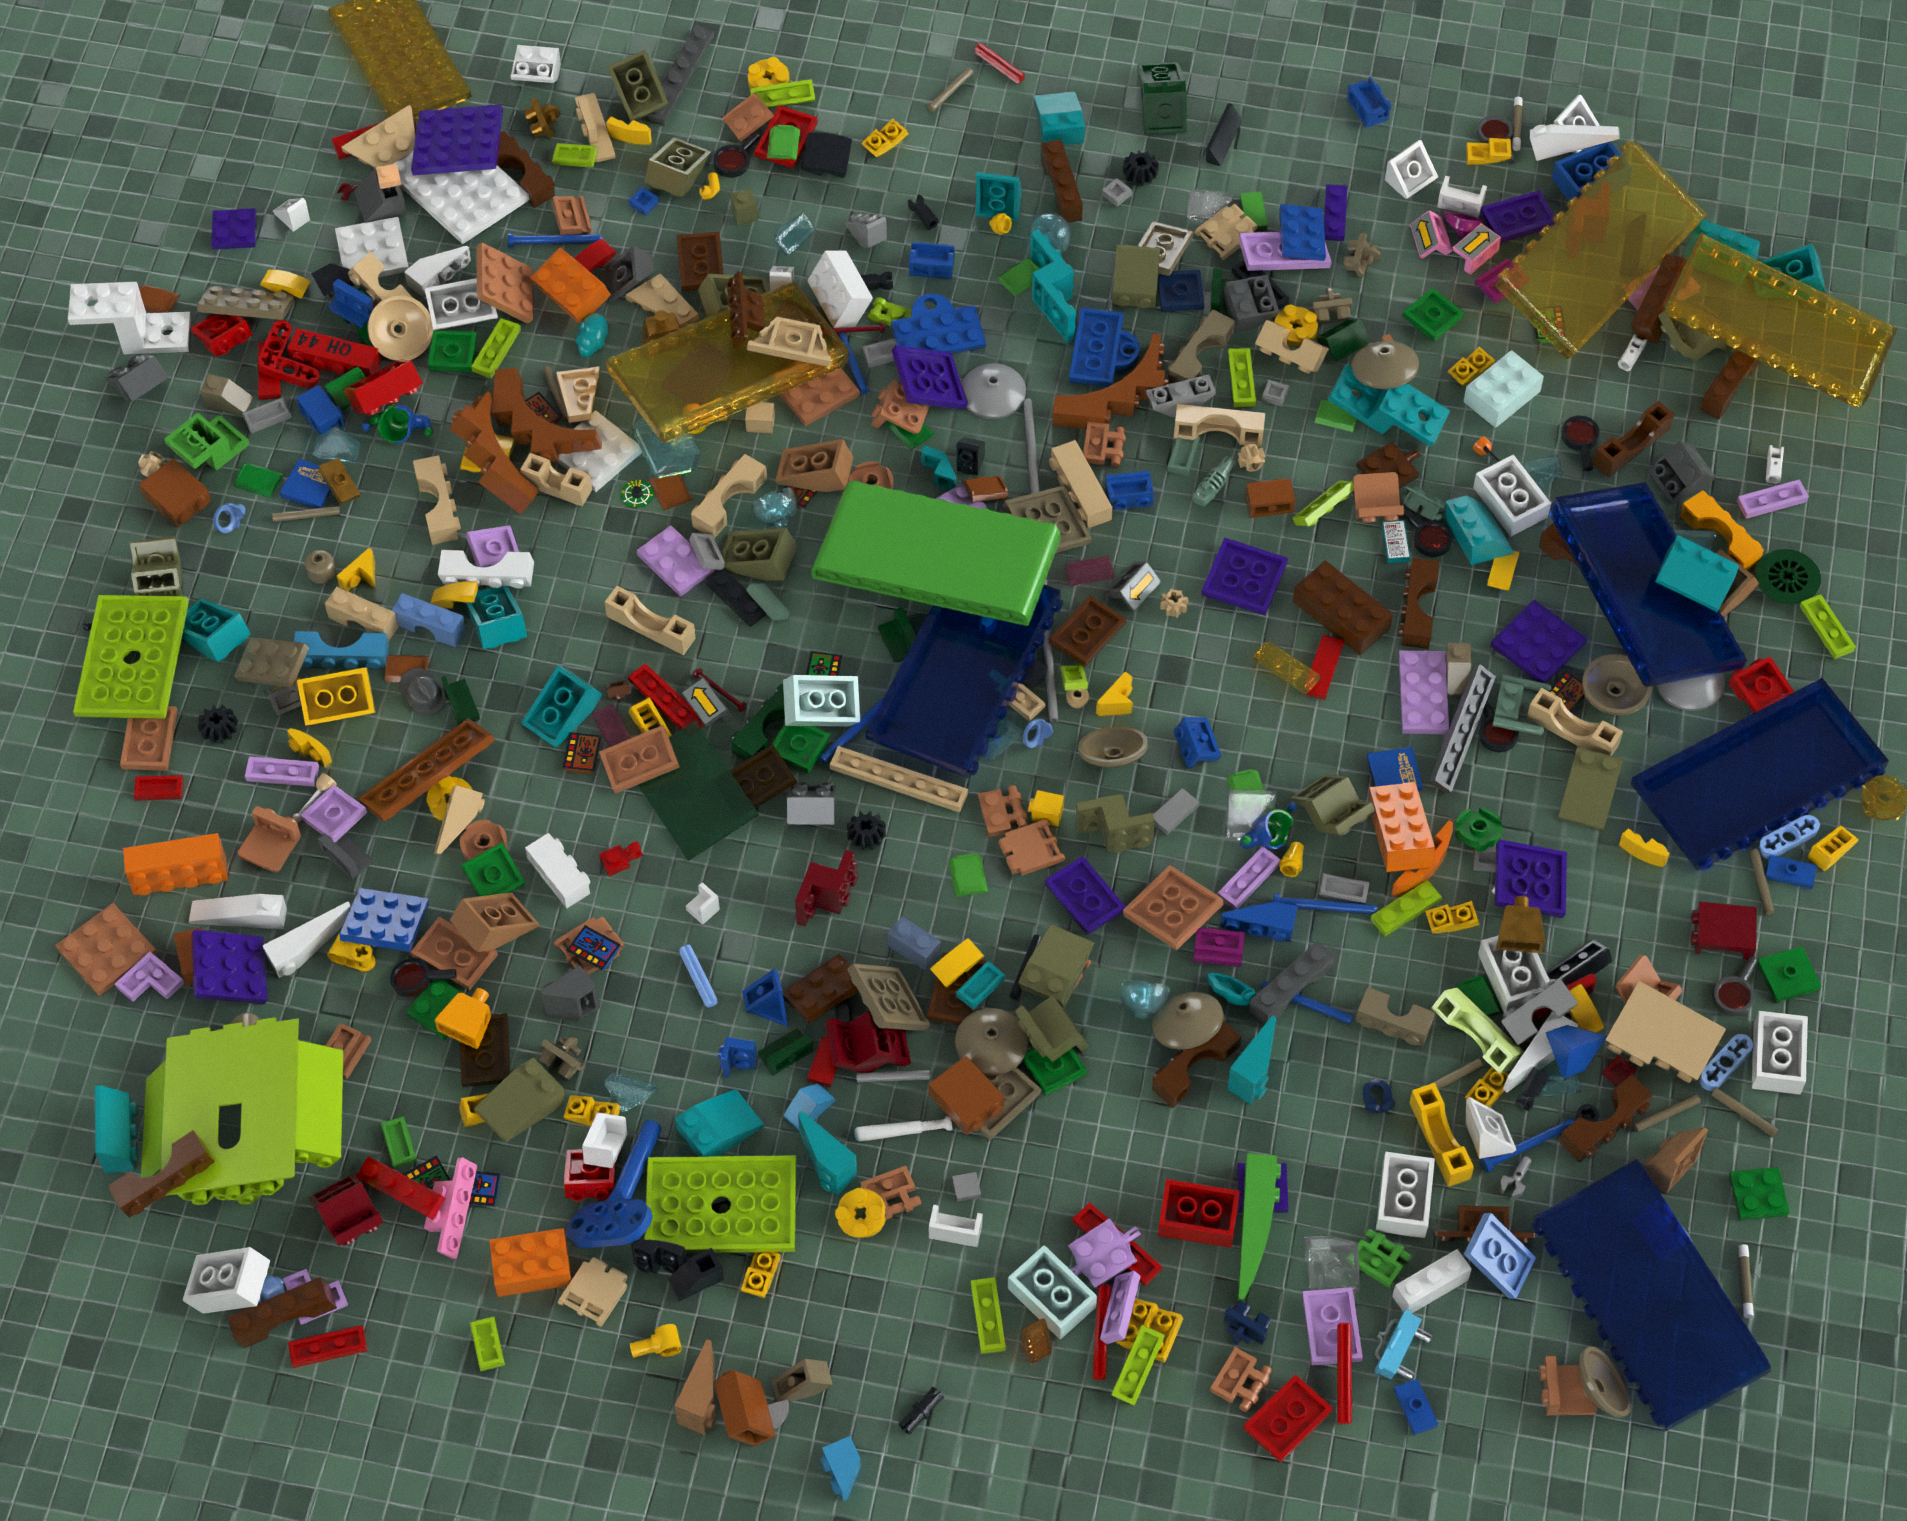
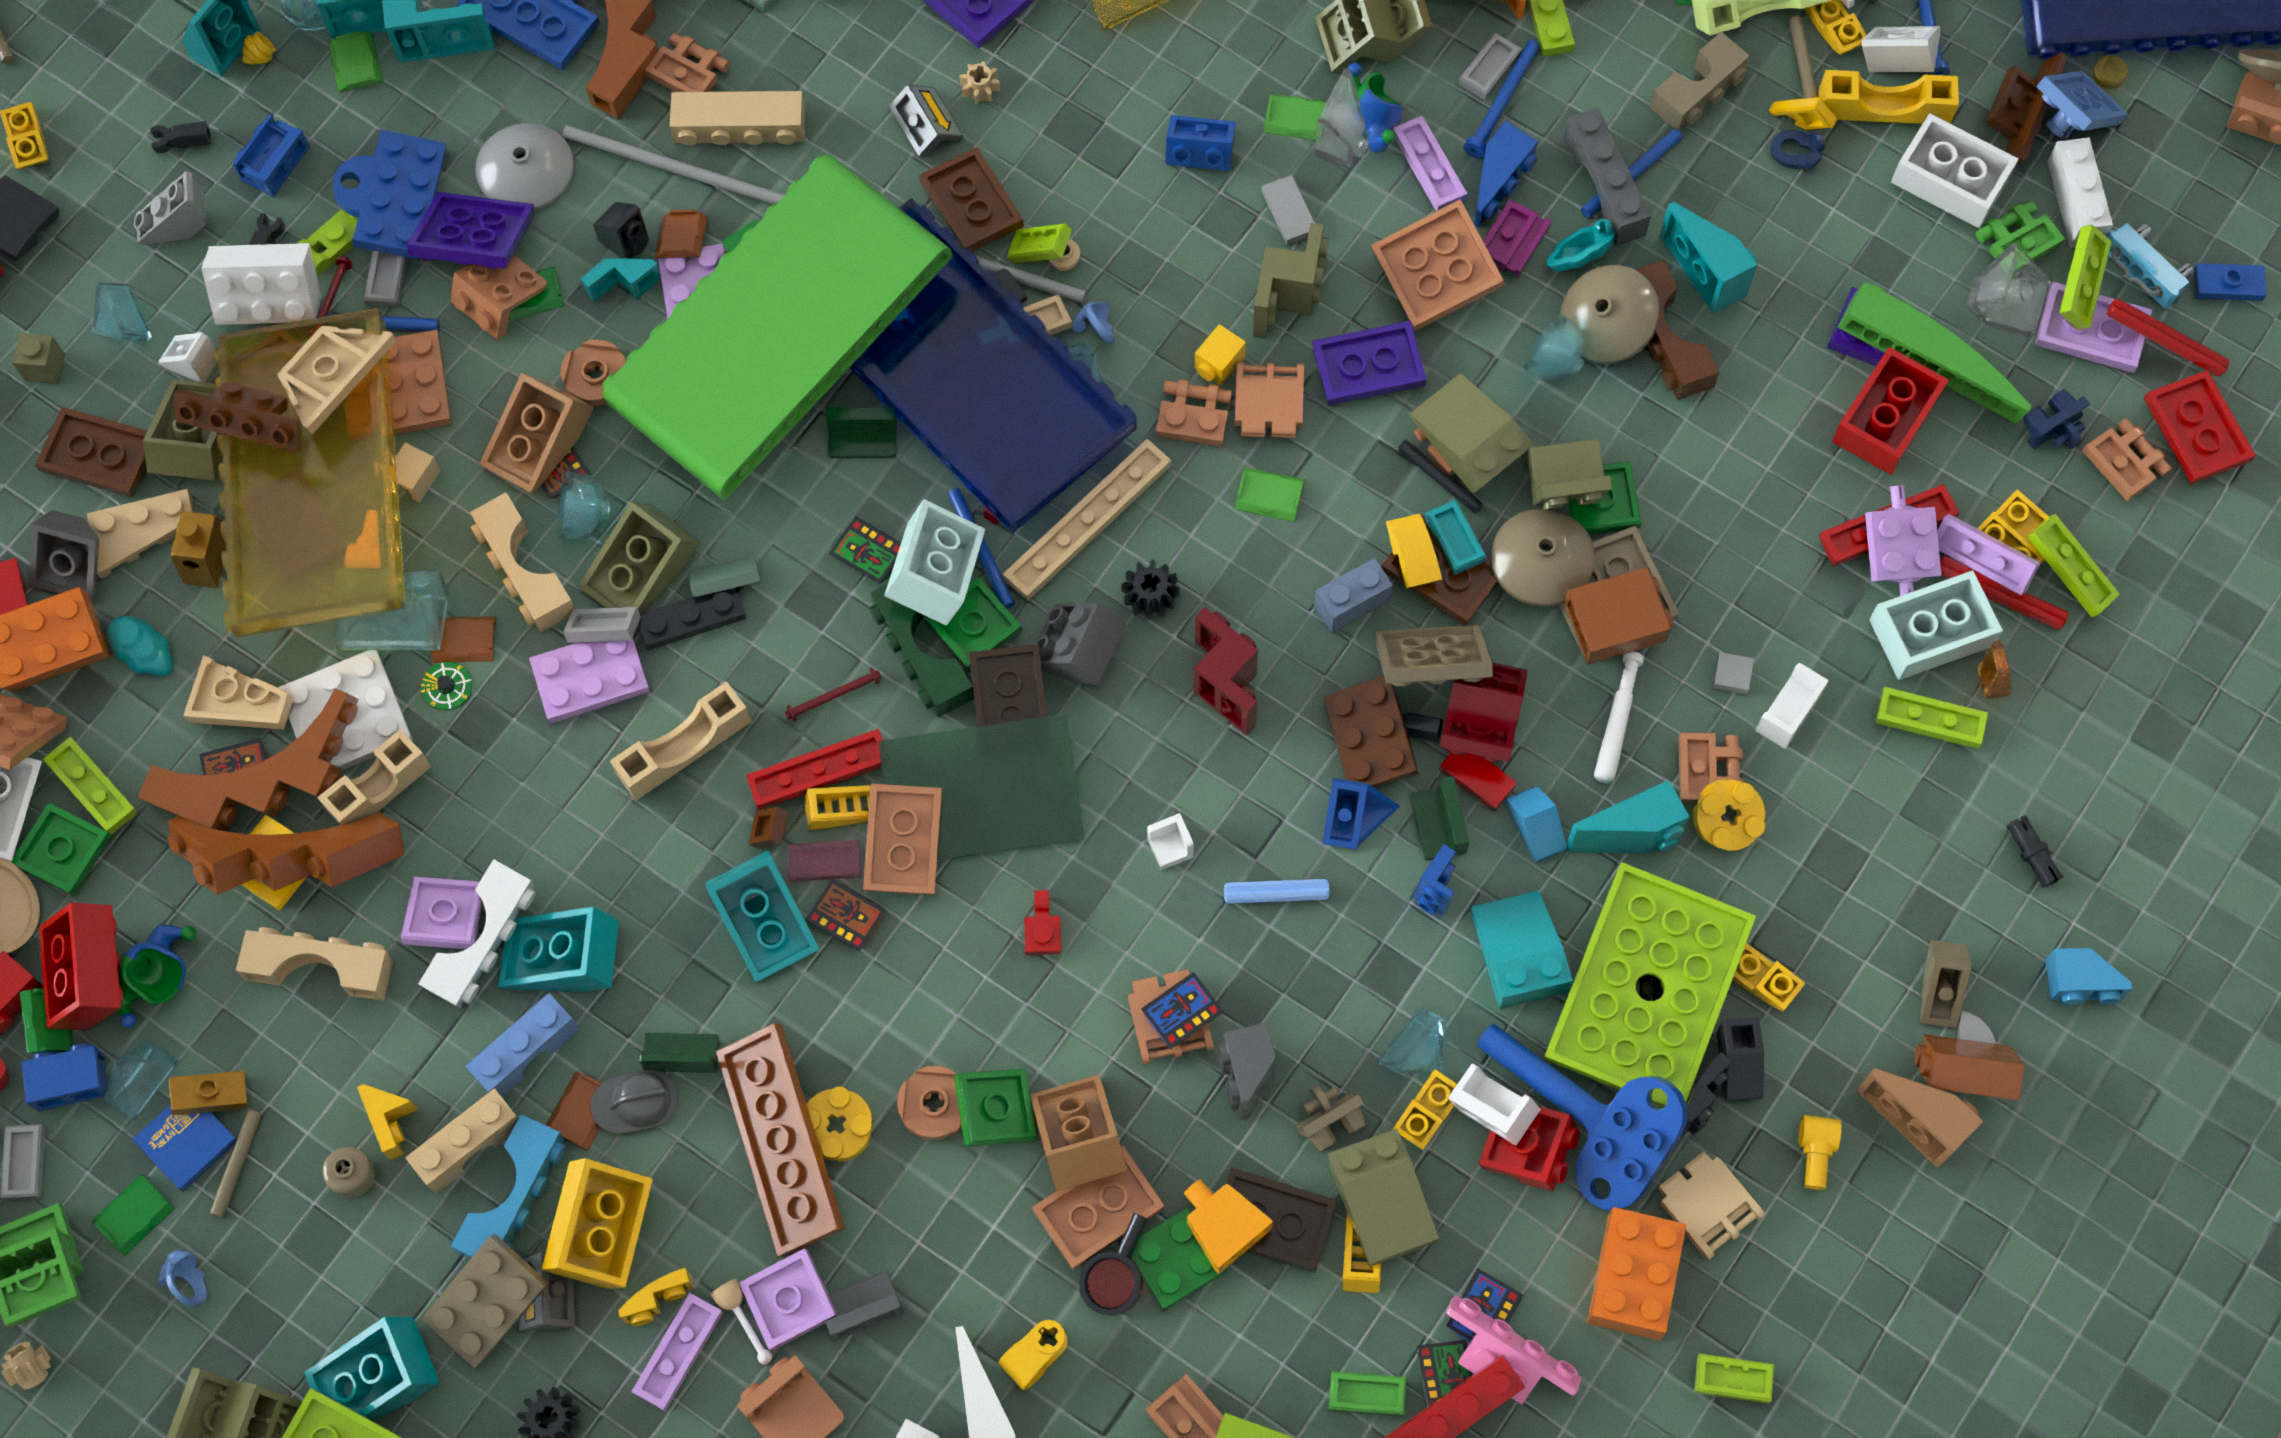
camera: 65 degrees left, 10 degrees up
dark orange brick [139,458,211,528] -> none
plate [340,888,429,952] -> none
yellow slope [430,581,478,609] -> none
tan slope [433,785,485,855] -> none
white brick [525,833,591,909] -> none
dark tan bar [543,366,568,421] -> none
panel [681,677,733,727] -> none
light grey bar [857,1070,930,1083] -> none
dark tan plate [1003,485,1092,553] -> none
clear pink tile [1065,556,1114,587] -> none
dark tan dish [1078,726,1148,768] -> none
yellow slope [1096,672,1133,716] -> none
blue hinge [1105,471,1154,510] -> none
yellow cone [1279,842,1304,877] -> none
light grey bar [1500,1157,1532,1200] -> none
none -> yellow tile [1769,97,1837,130]
none -> lime plate [2059,224,2112,330]
none -> clear yellow tile [2093,55,2129,90]

